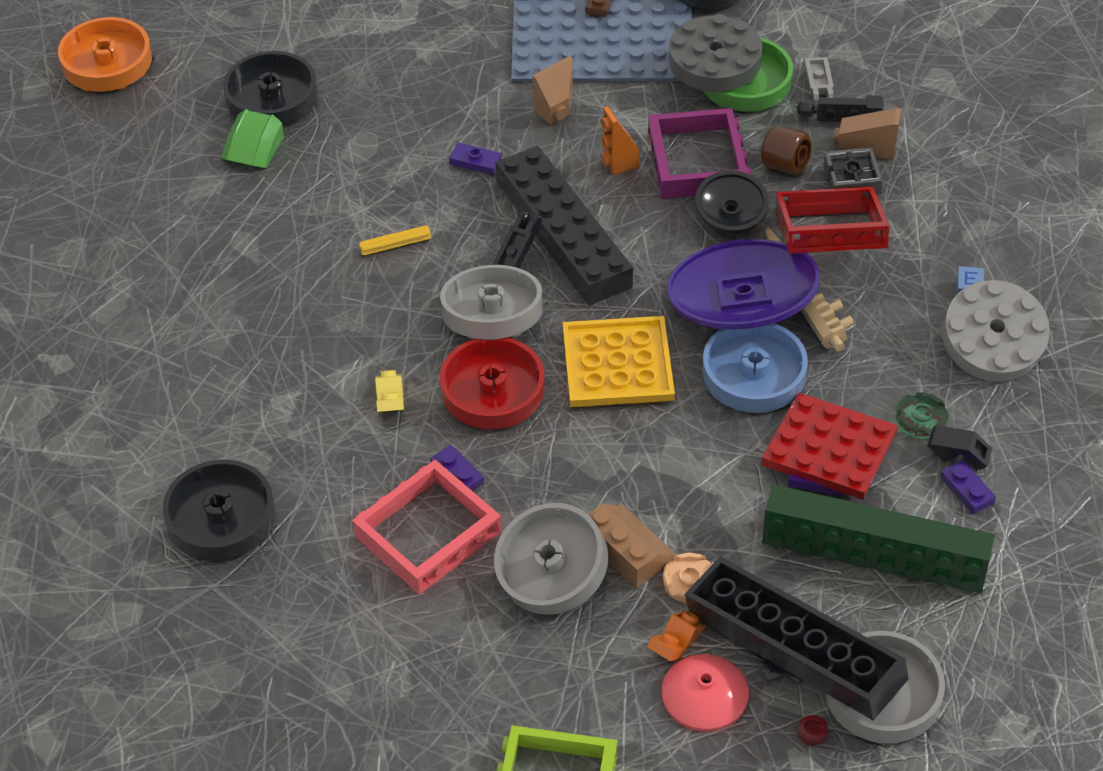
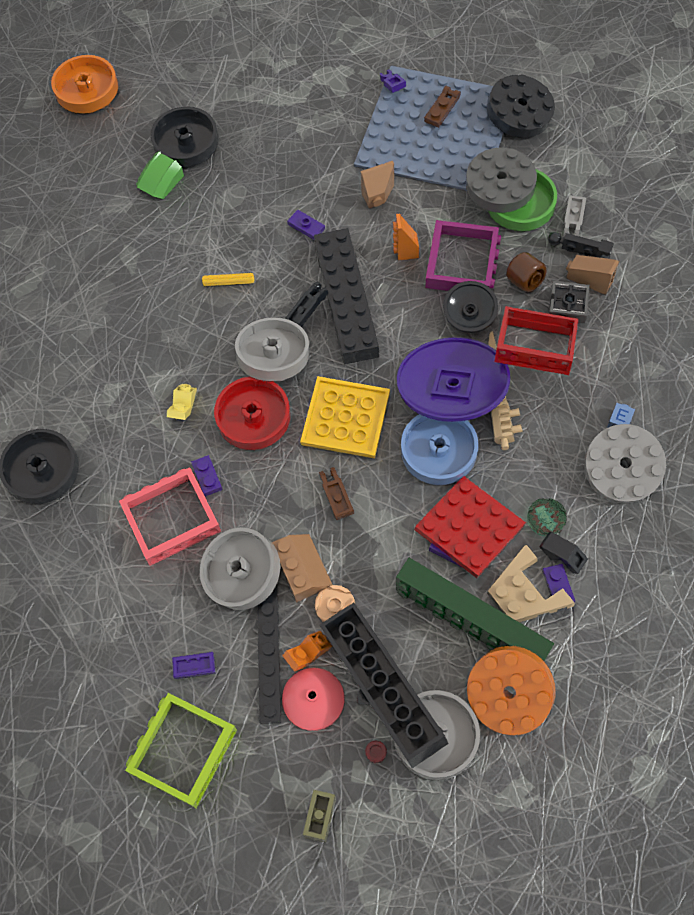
camera: 20 degrees right, 15 degrees up
none -> dark purple plate [172,652,216,679]
none -> black plate [258,582,281,724]
none -> reddish brown hinge [319,467,354,520]
none -> orange piece [467,646,556,735]
none -> tan wing [488,545,574,622]

